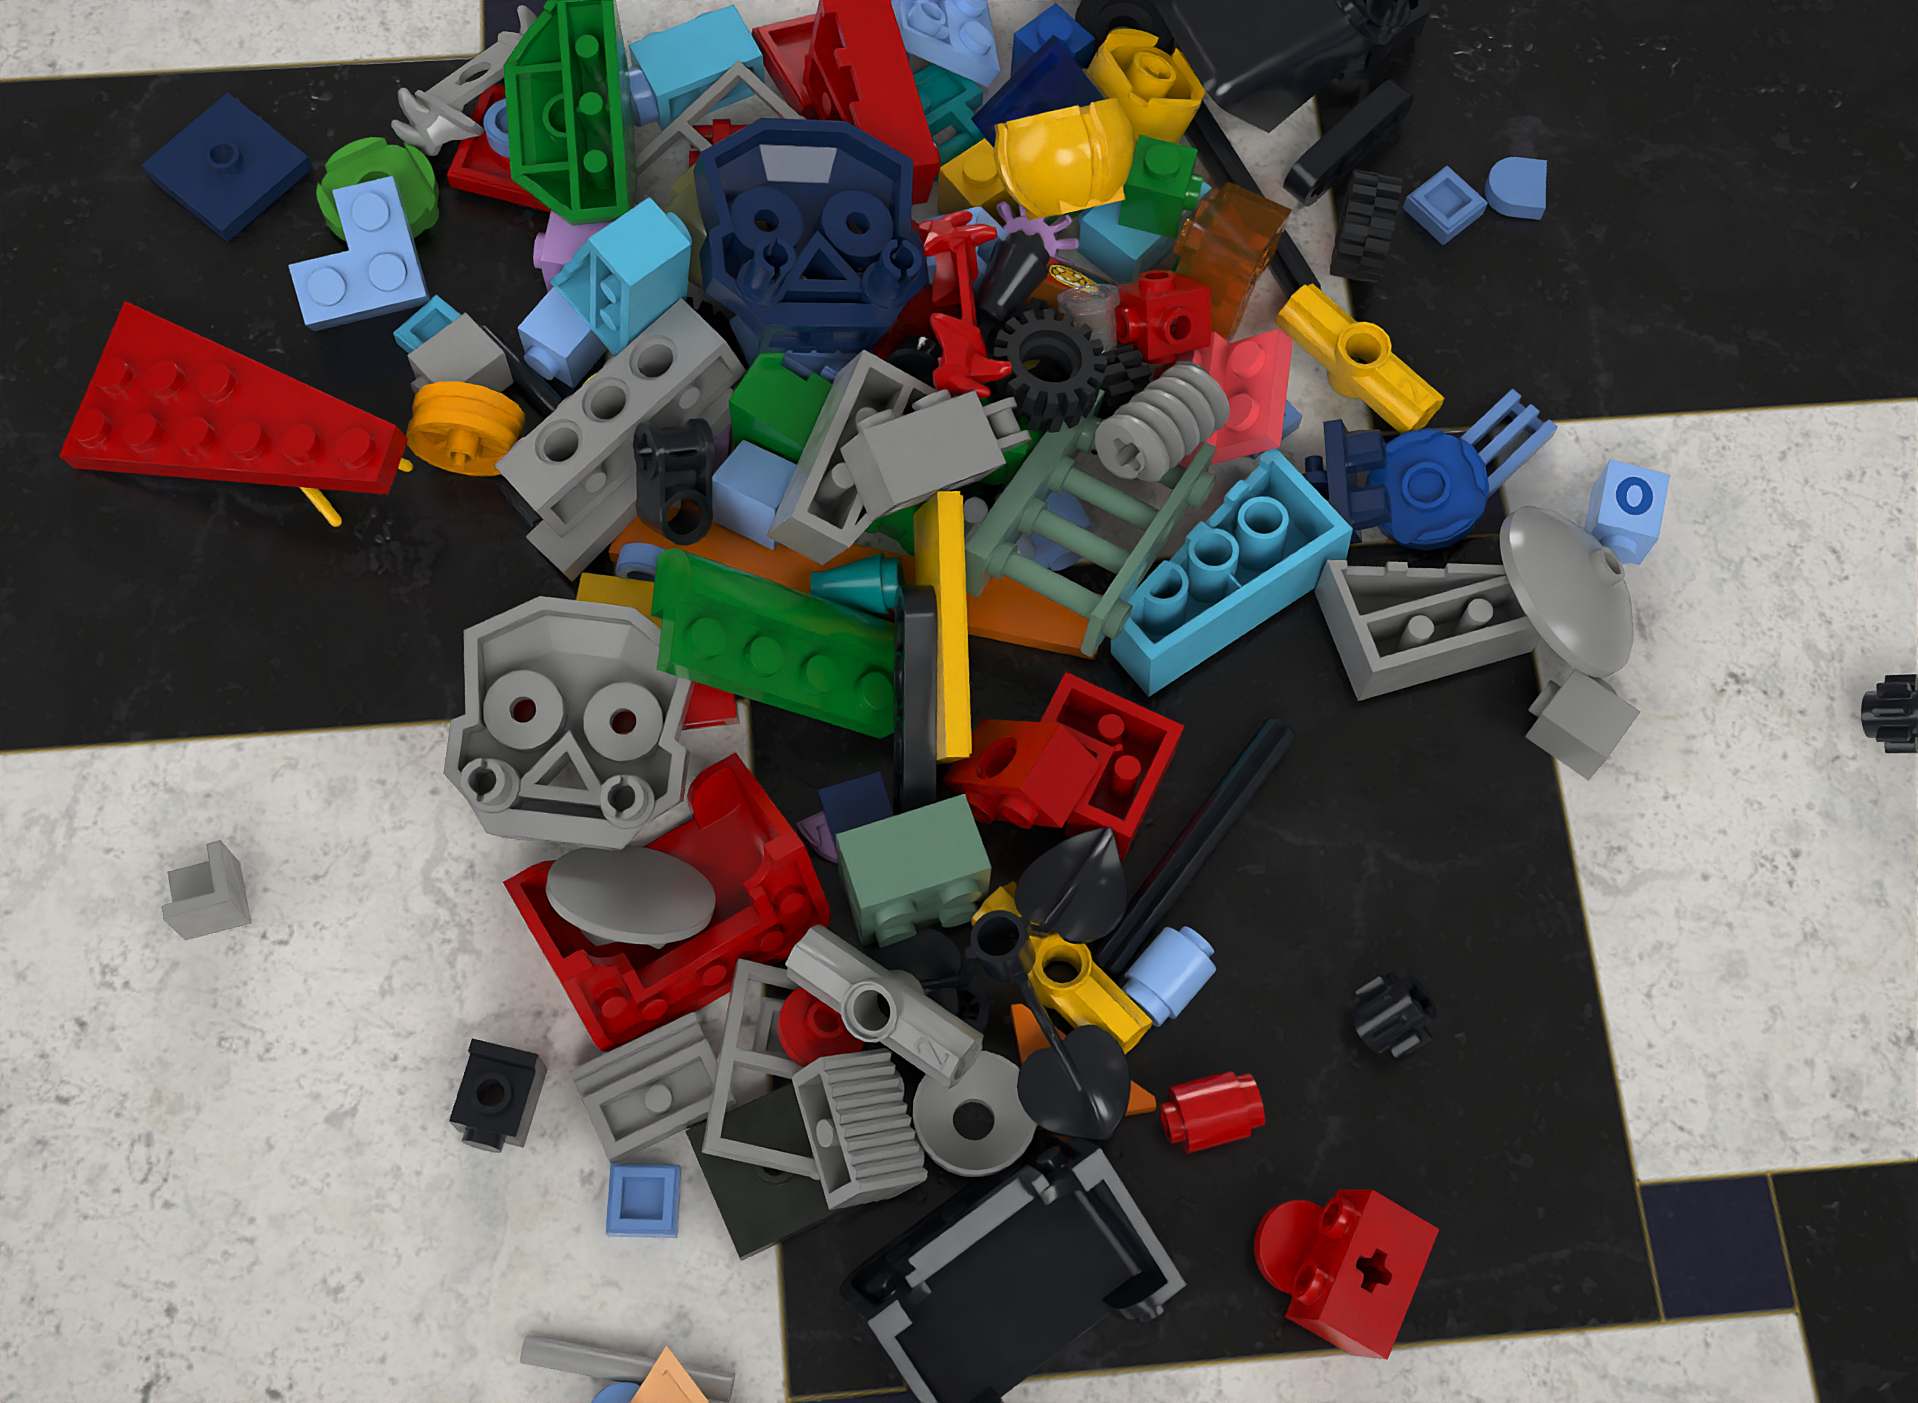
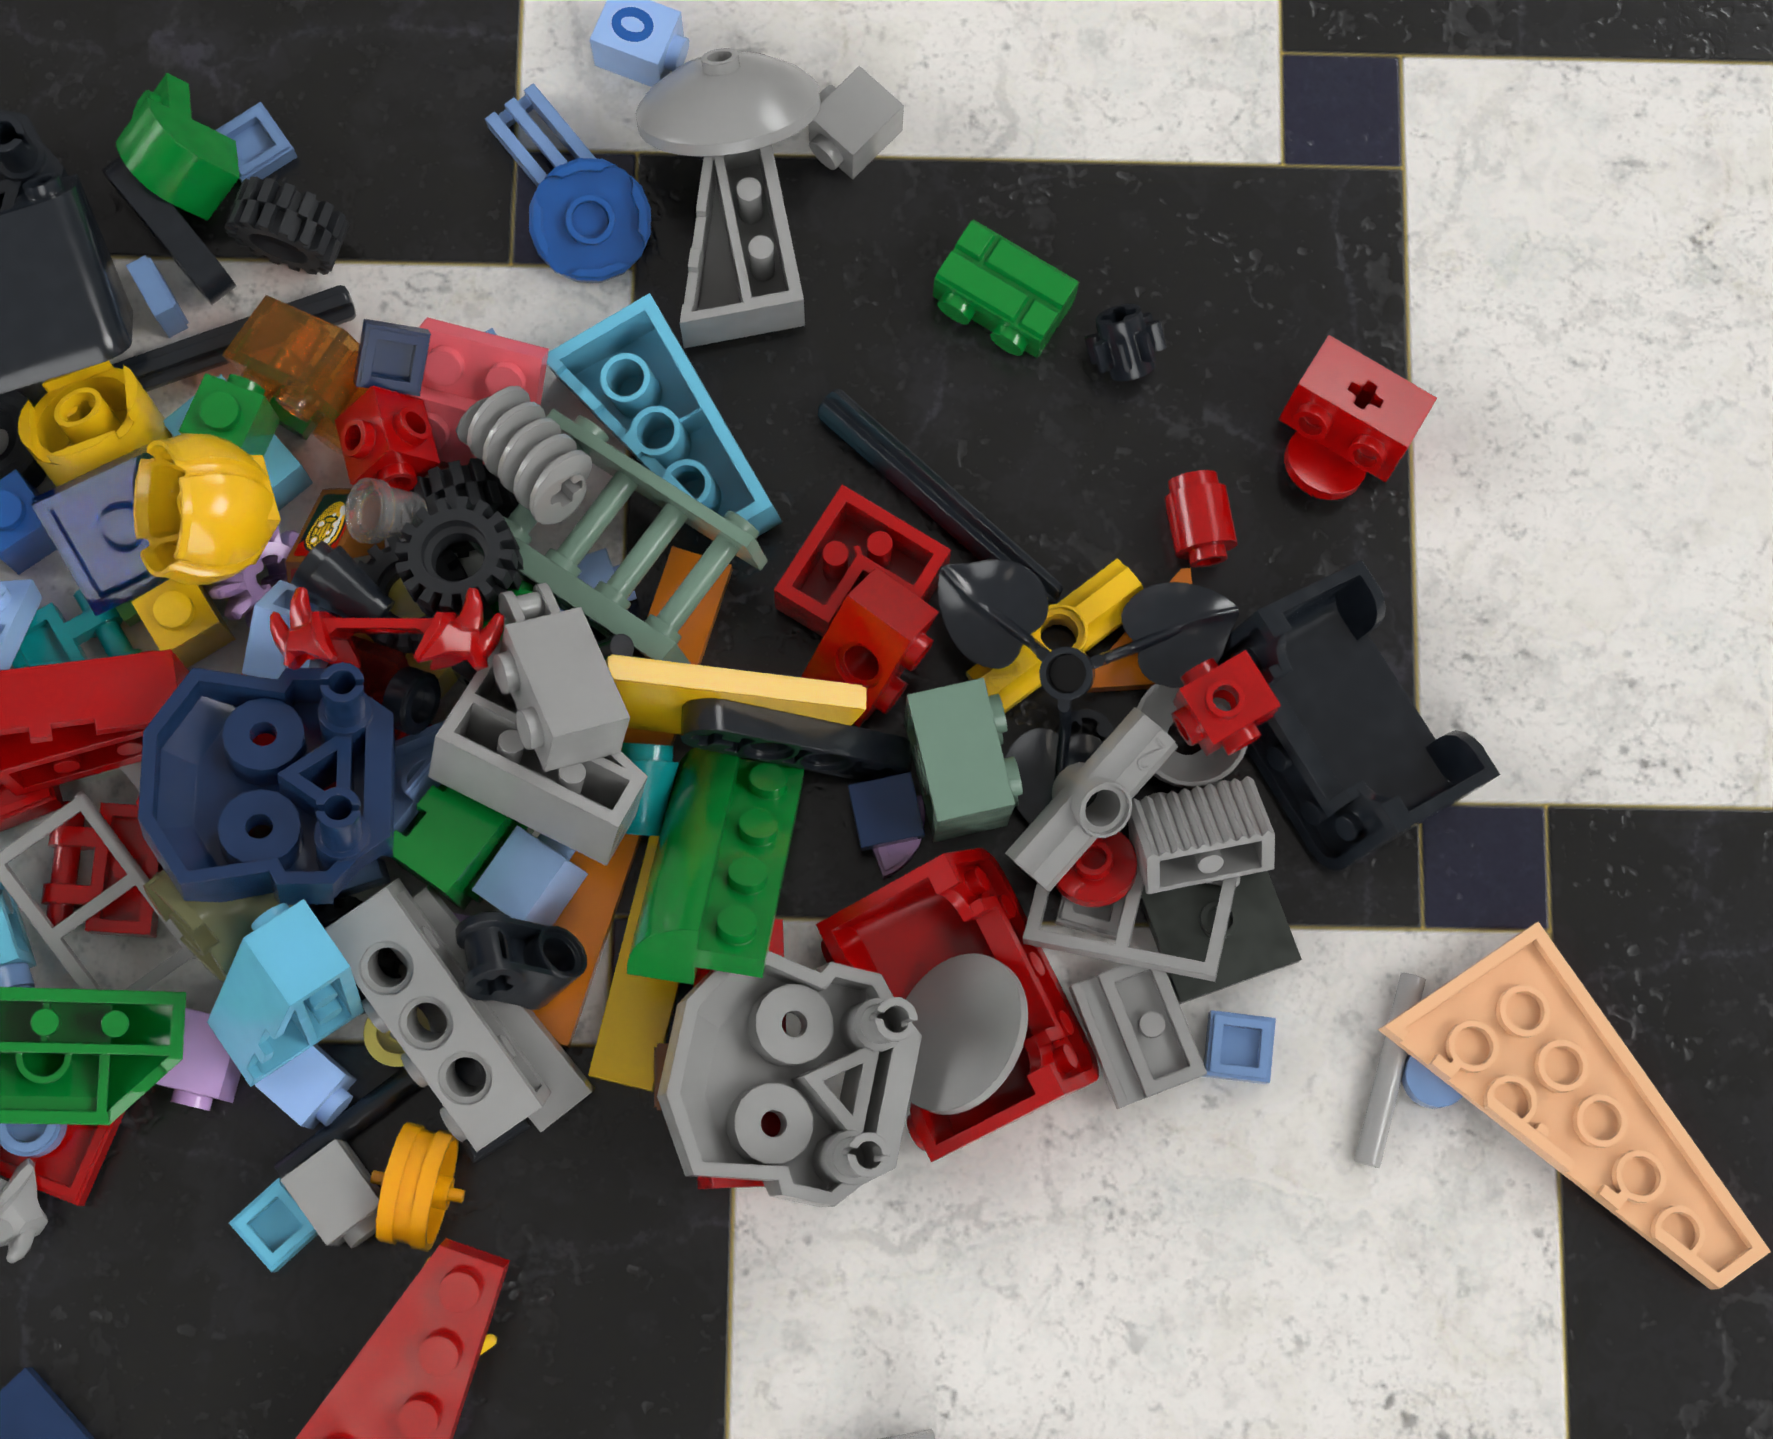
camera: 85 degrees left, 10 degrees up
light blue brick [288,176,430,331] -> none
bright green plate [316,137,439,241] -> none
black brick [449,1038,548,1153] -> none
medium blue tile [615,543,666,582] -> none
light blue brick [1121,926,1216,1027] -> none
yellow piece [1275,283,1445,434] -> none
dark blue hips [1301,419,1392,544] -> none
medium blue tile [1484,157,1547,220] -> none
none -> green brick [116,73,240,221]
none -> medium blue tile [126,255,189,338]
none -> dark blue tile [353,319,431,396]
none -> green brick [933,219,1079,358]
none -> red brick [1171,650,1281,756]

